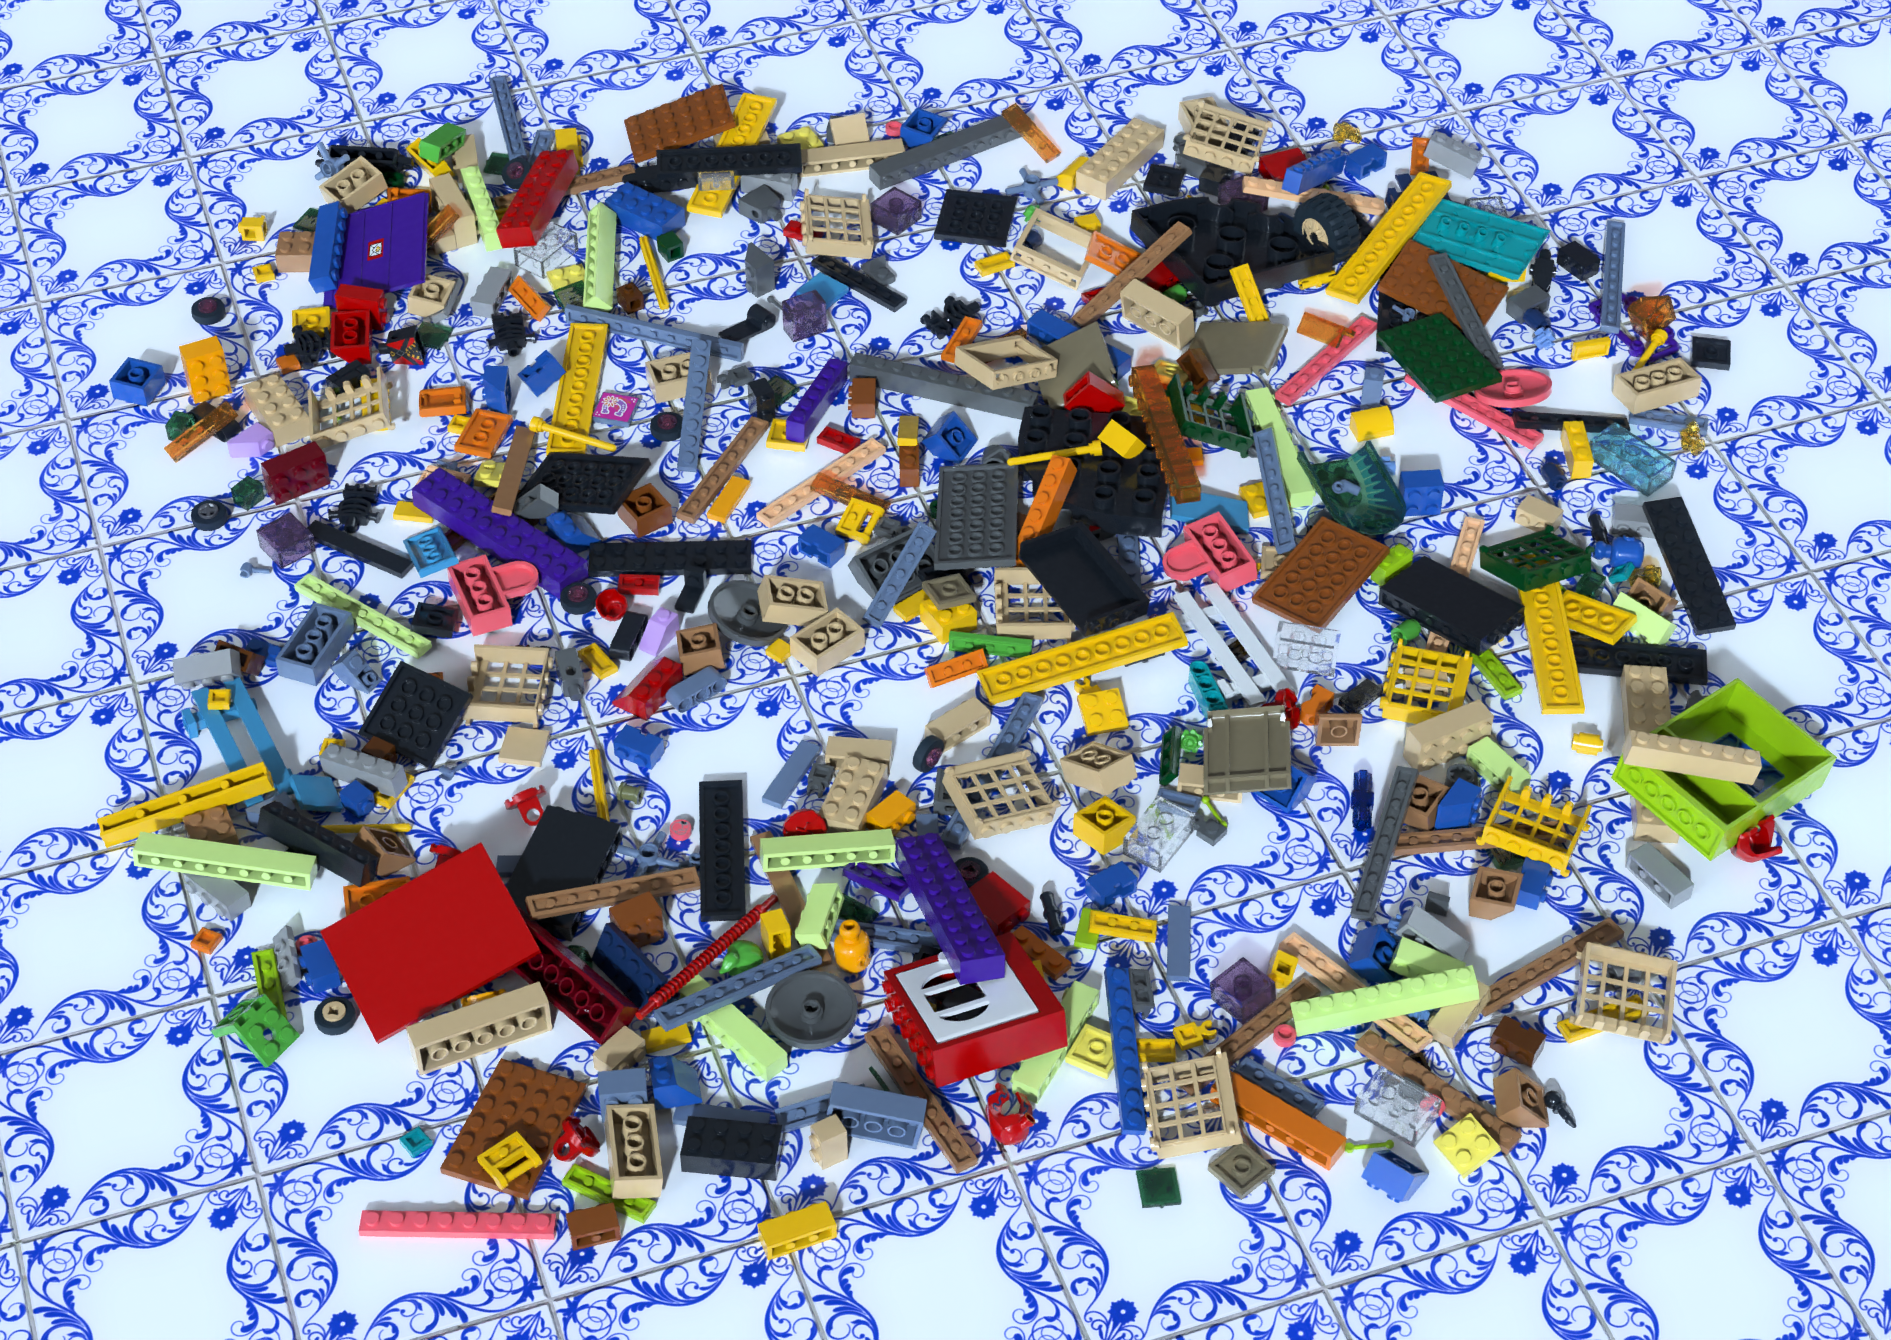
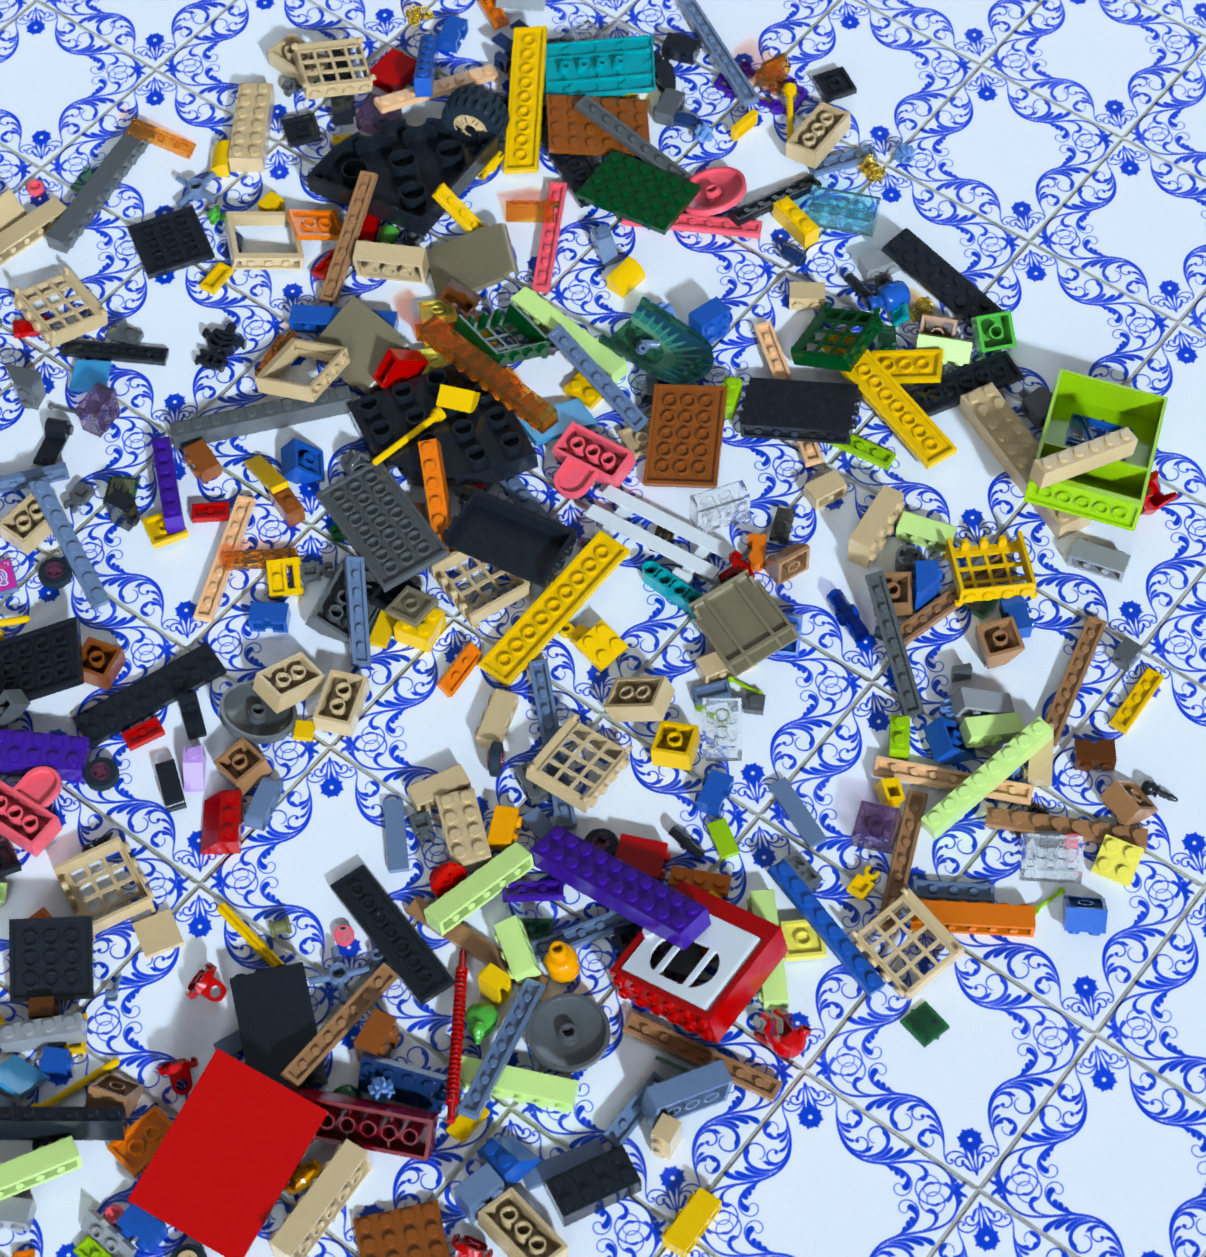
camera: 30 degrees left, 10 degrees up
blue slope [546,510,602,554] -> none
dark grey torso [555,647,584,701] -> none
yellow tile [577,642,618,680] -> none
tan brick [592,1026,647,1072] -> none
red hair [595,589,629,622] -> none
blue brick [613,724,665,770] -> none
medium nougat plate [676,416,769,524] -> none
light orange tile [707,475,751,523] -> none
clear purple brick [870,186,922,236] -> none
blue slope [900,108,948,148] -> none
orange plate [941,316,983,363] -> none
bright green tile [949,631,1032,658] -> none
yellow tile [1088,910,1157,943] -> none
yellow tile [1136,1038,1176,1062] -> none
dark green tile [1159,725,1181,787] -> none
dark grey slope [1175,146,1206,179] -> none
bright green plant [1180,729,1203,754] -> none
dark tan tile [1207,1141,1276,1200] -> none
coral tile [1273,1024,1297,1048] -> none
yellow window [1379,638,1473,724] -> none
bright green brick [1391,619,1421,646] -> none
sand blue hand [1392,305,1415,322] -> none
tan window [1569,942,1678,1044] -> none
yellow brick [1571,732,1604,756] -> none
none -> medium blue gear [367,1076,395,1103]
none -> lime brick [889,715,910,761]
none -> medium blue gear [894,143,915,164]
none -> bright green brick [970,311,1017,354]

